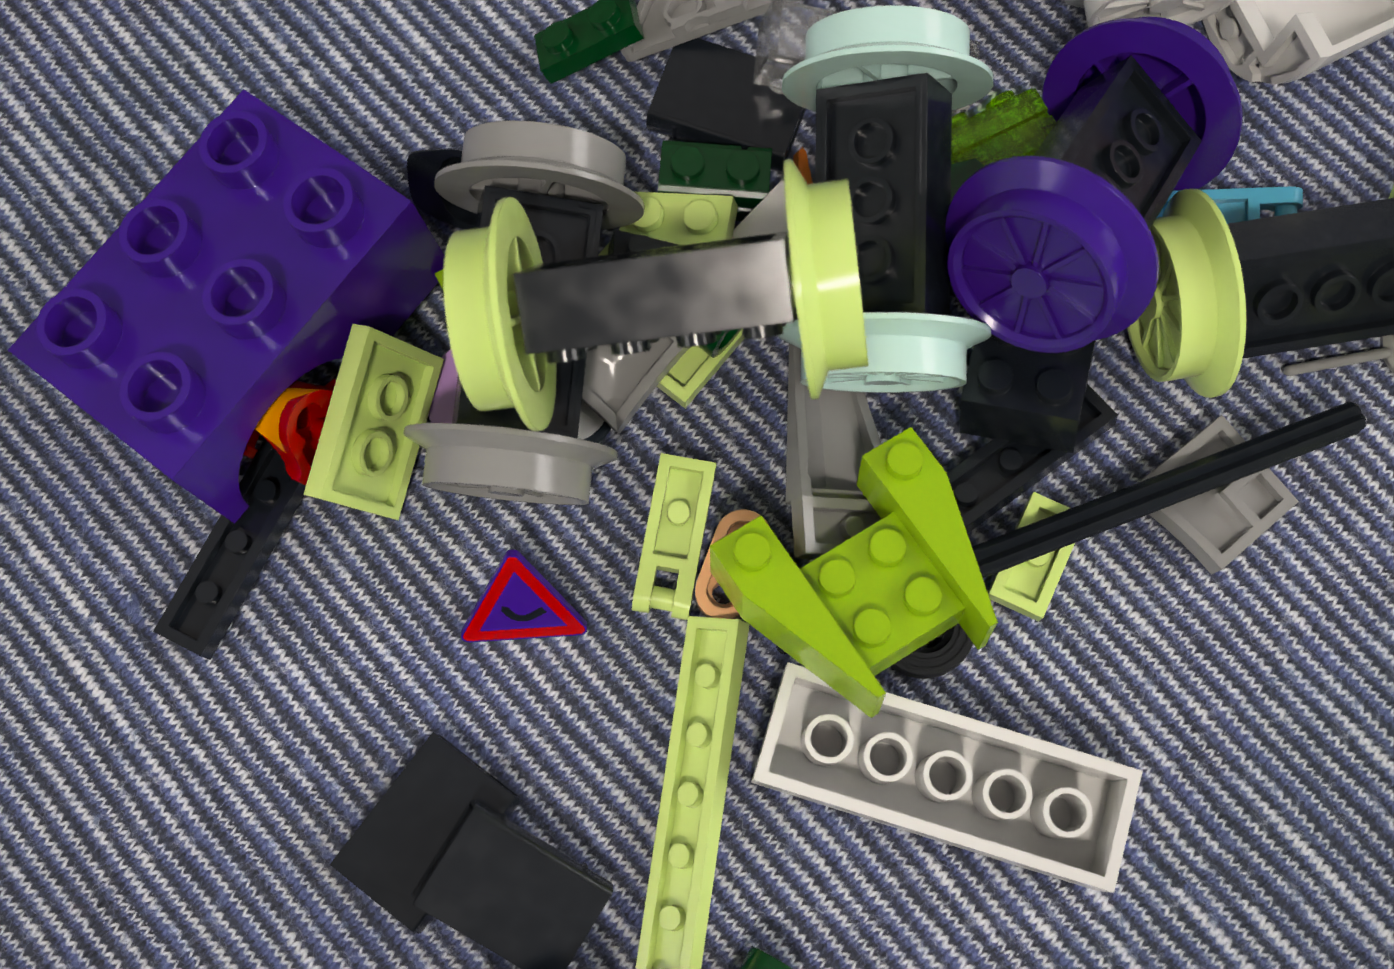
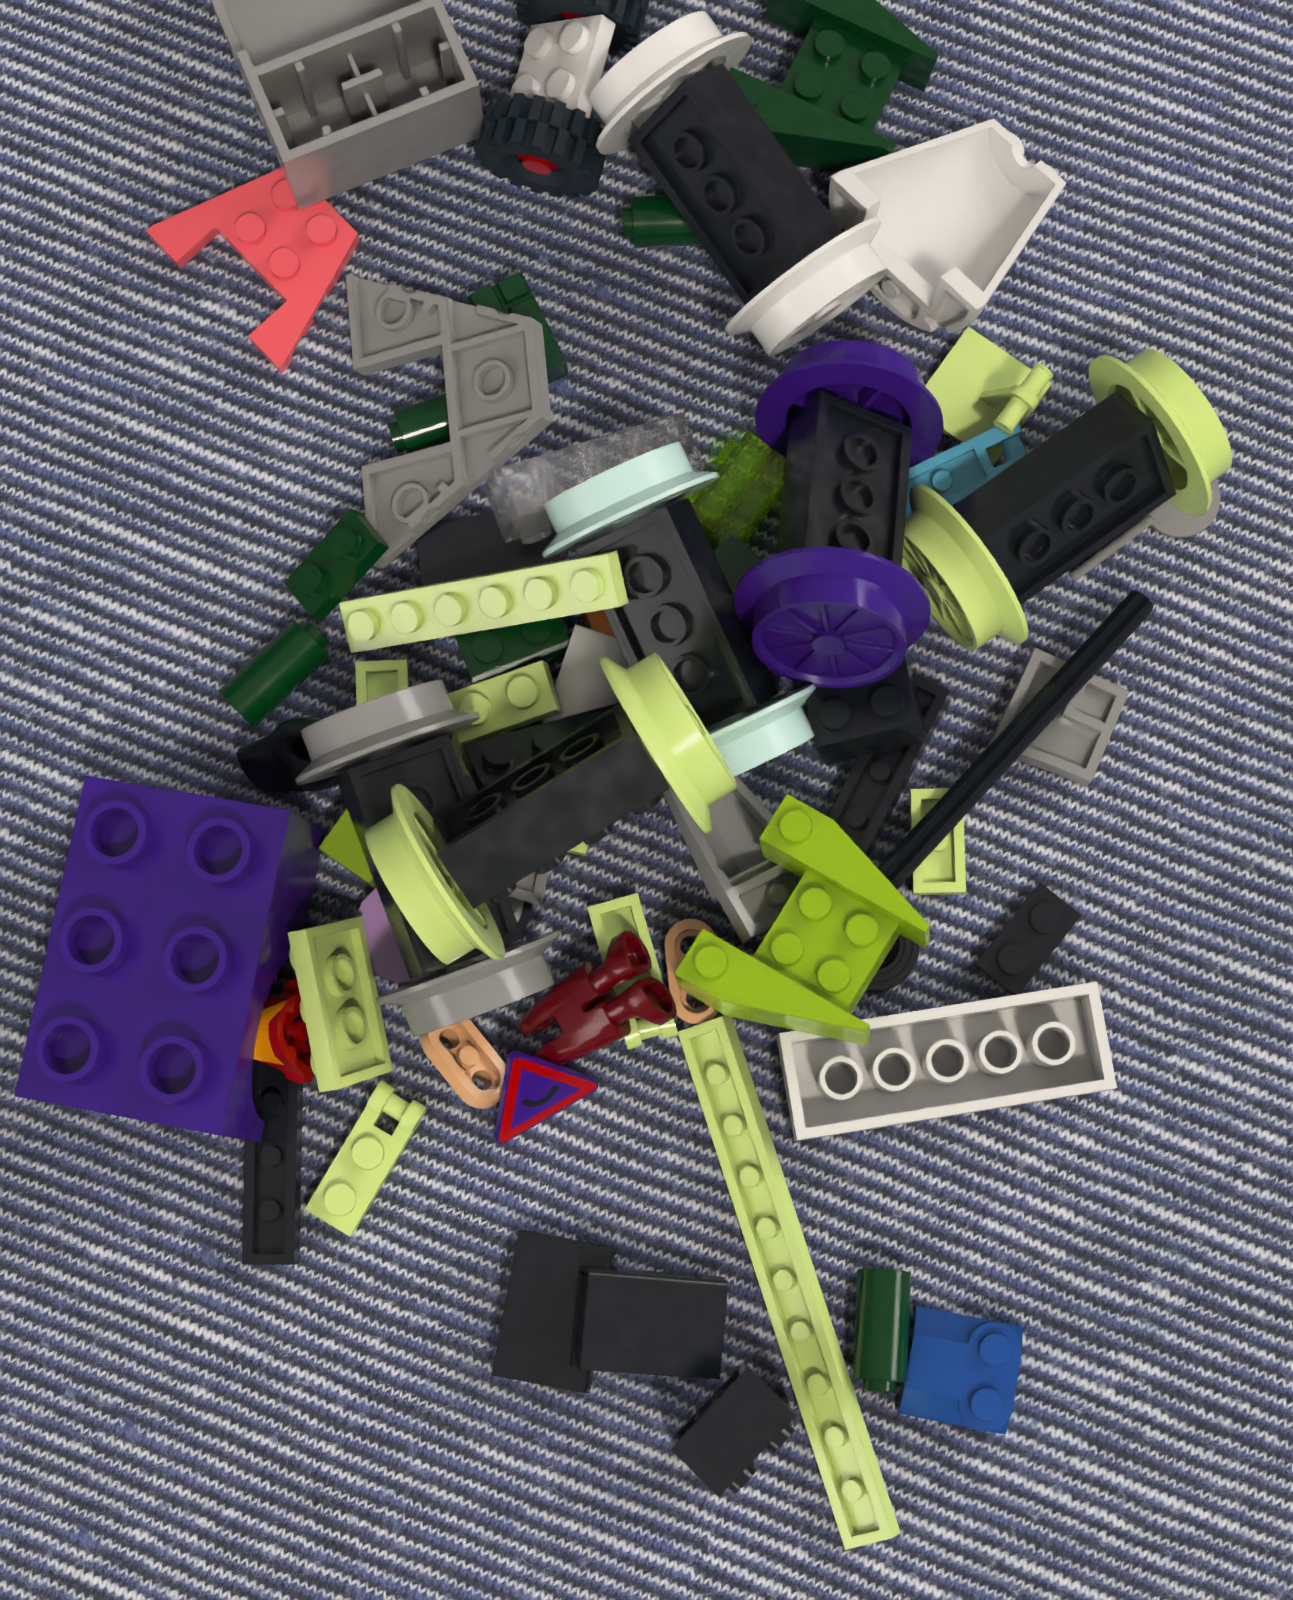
camera: 25 degrees left, 5 degrees up
none -> dark green brick [218,620,330,728]
none -> yellowish green plate [305,1081,427,1237]
none -> yellowish green plate [339,550,629,653]
none -> light nougat plate [421,1019,506,1109]
none -> dark red piece [518,930,677,1065]
none -> yellowish green plate [925,326,1053,466]
none -> black plate [973,883,1082,995]

